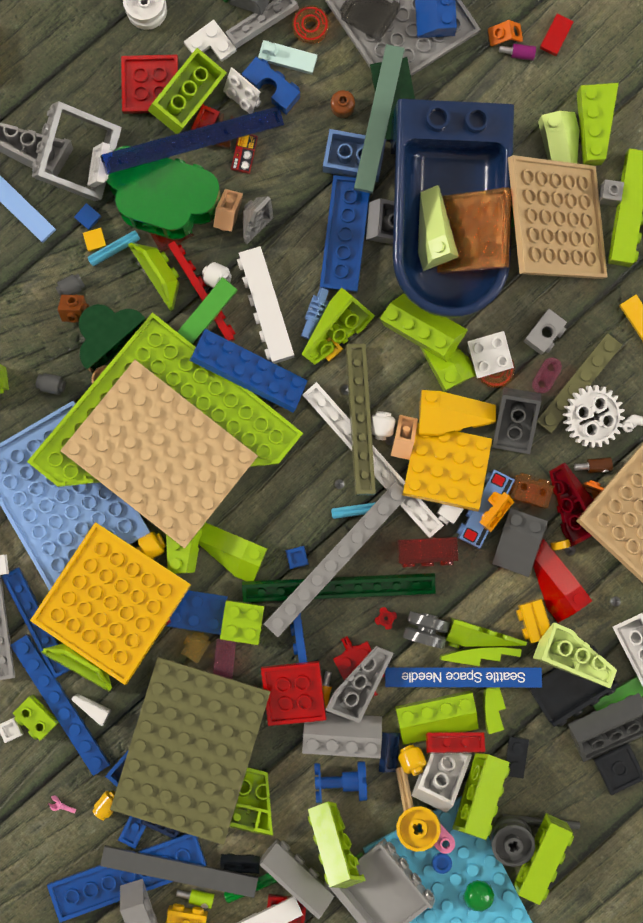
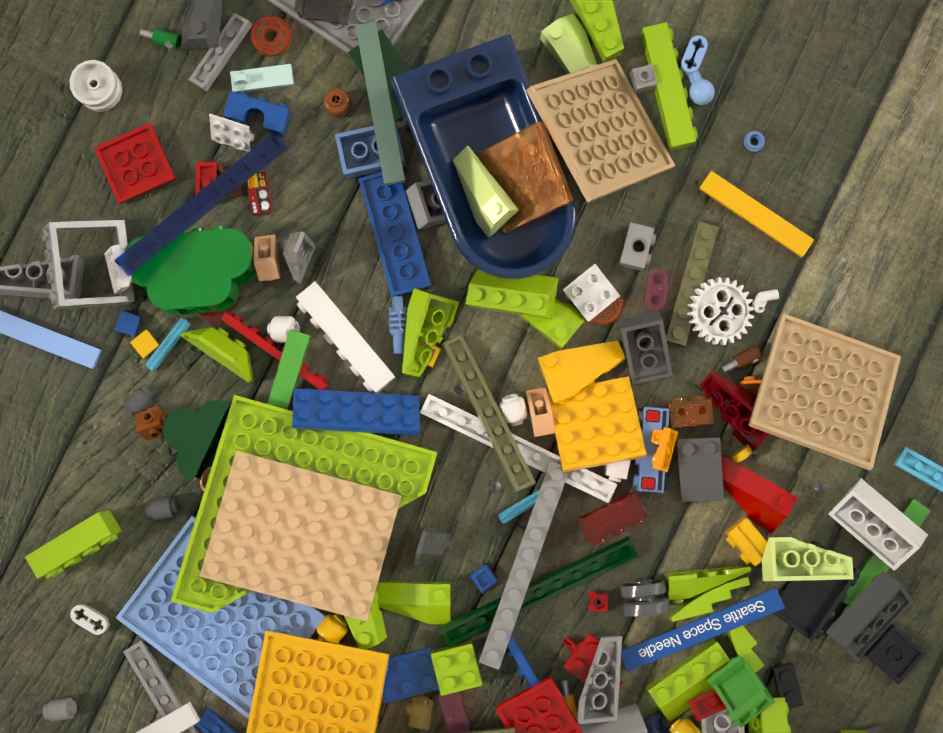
camera: 15 degrees left, 0 degrees up
lime brick [148,48,227,135] -> none
white plate [184,19,237,62] -> none
none -> dark grey wedge [414,526,453,569]
none -> bright green panel [707,656,775,728]

